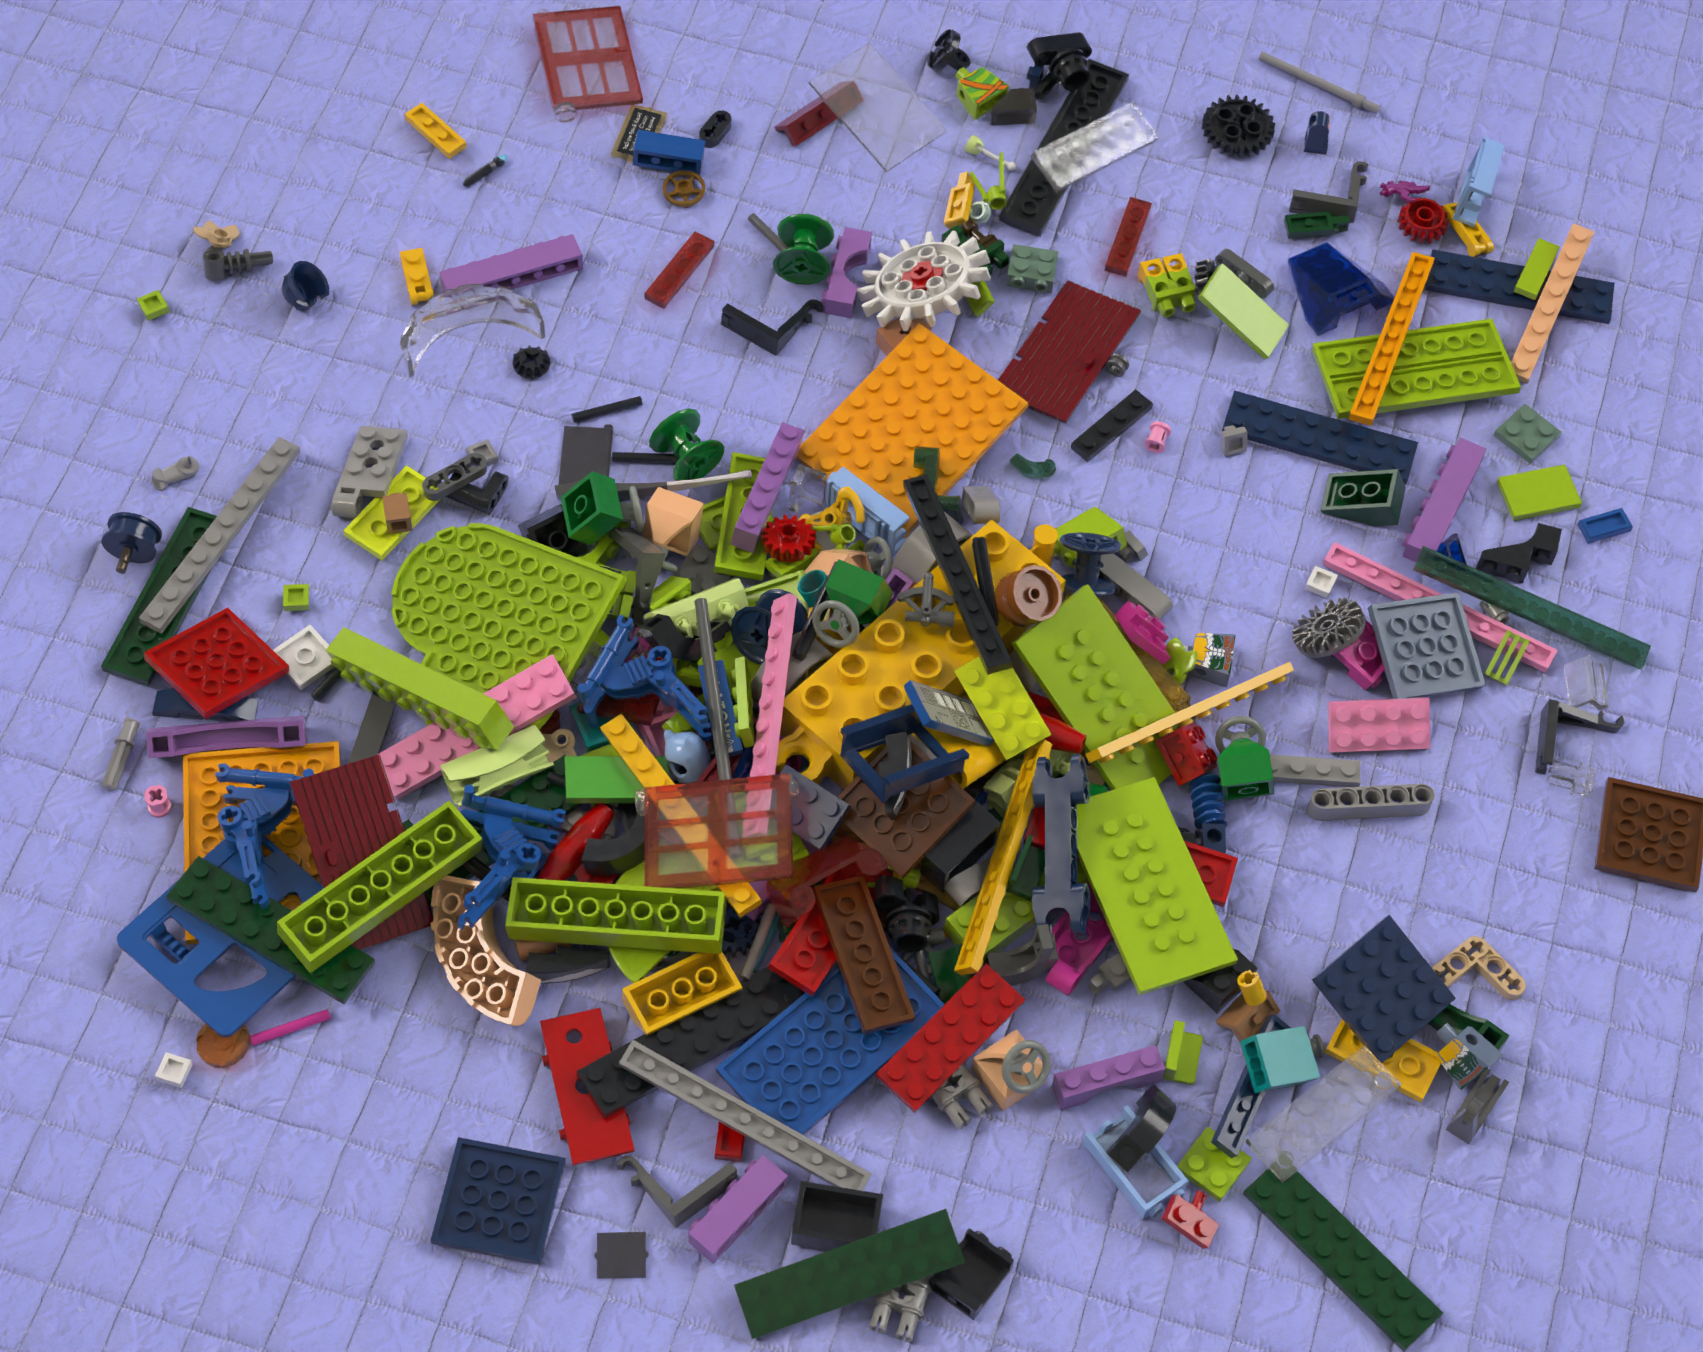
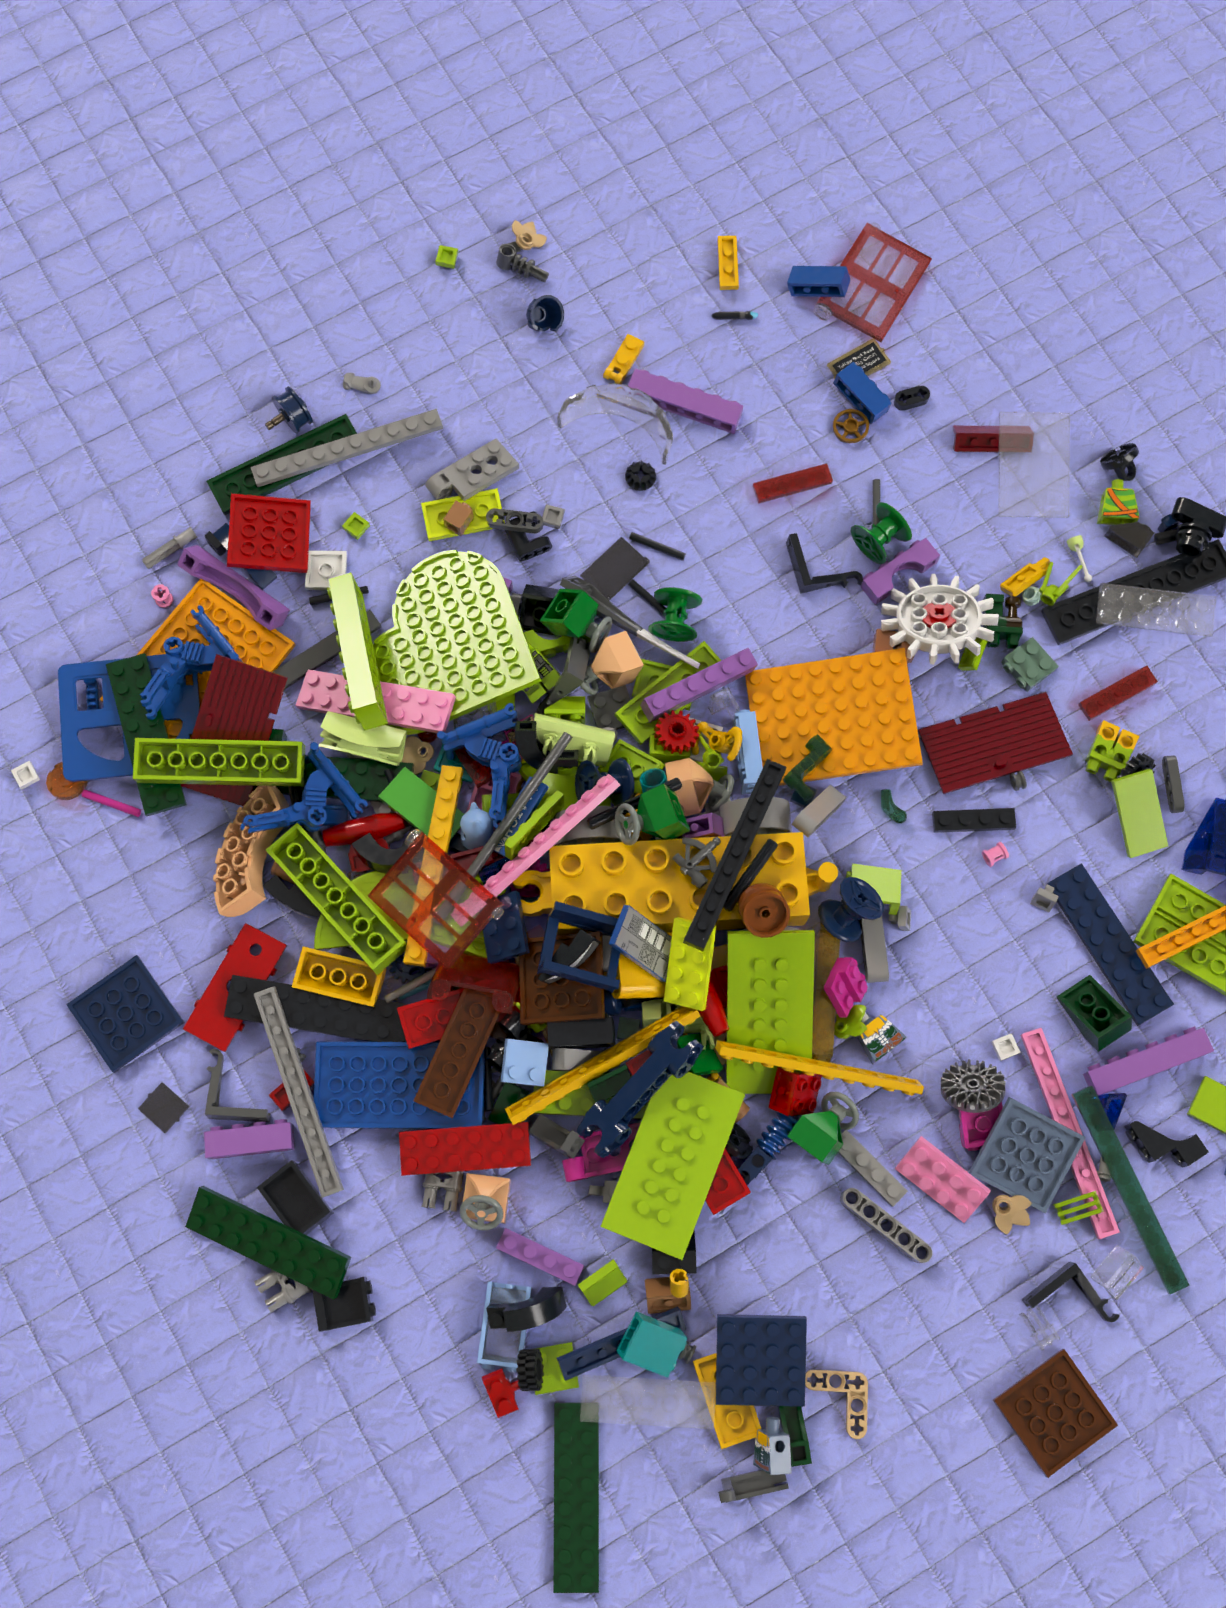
camera: 45 degrees right, 15 degrees up
none -> black tile [205,531,226,556]
none -> light blue plate [500,1039,548,1087]
none -> black tyre [517,1349,544,1391]
none -> blue brick [787,266,851,297]
none -> tan plate [992,1195,1032,1234]

